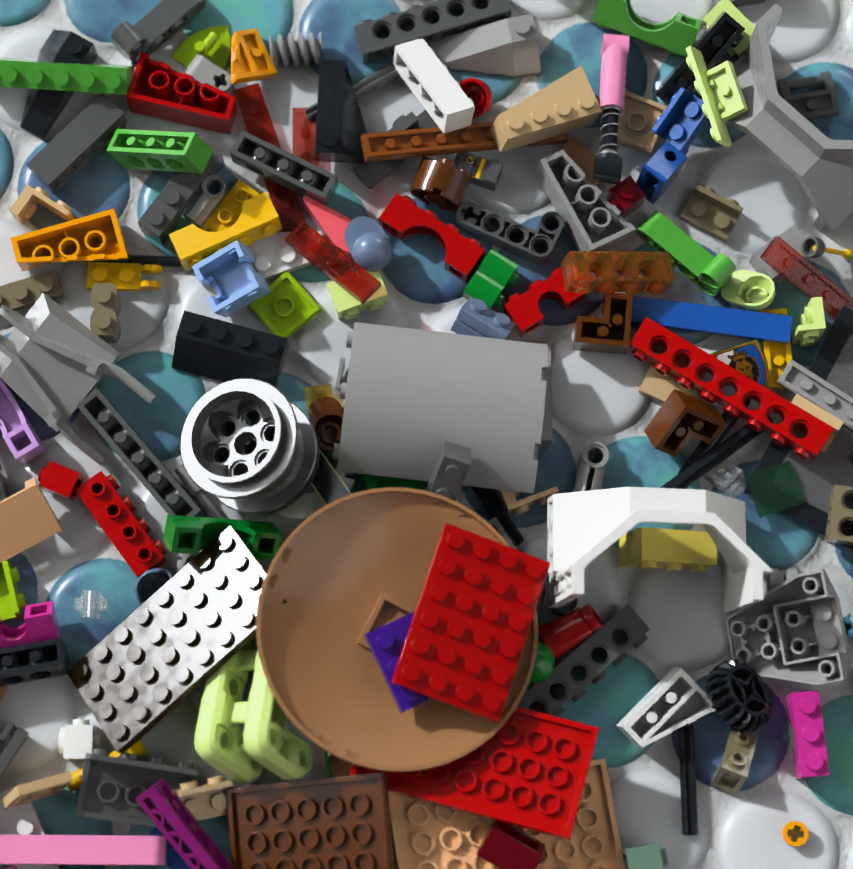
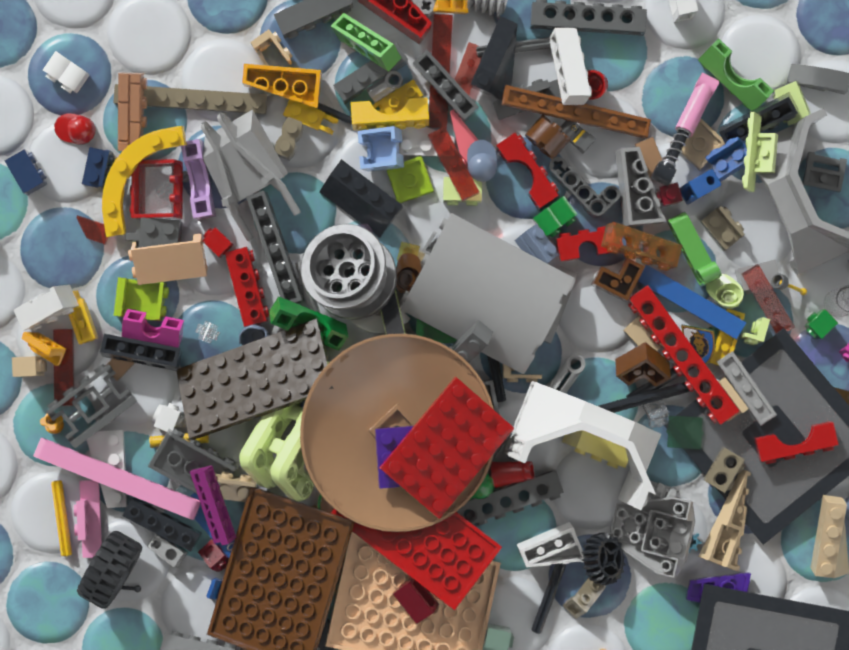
camera: 20 degrees right, 10 degrees up
tan tile [2,771,73,809] -> none
light grey wedge [430,14,541,78] -> none
tan wedge [490,66,602,152] -> none
dark pink arch [785,690,830,779] -> none

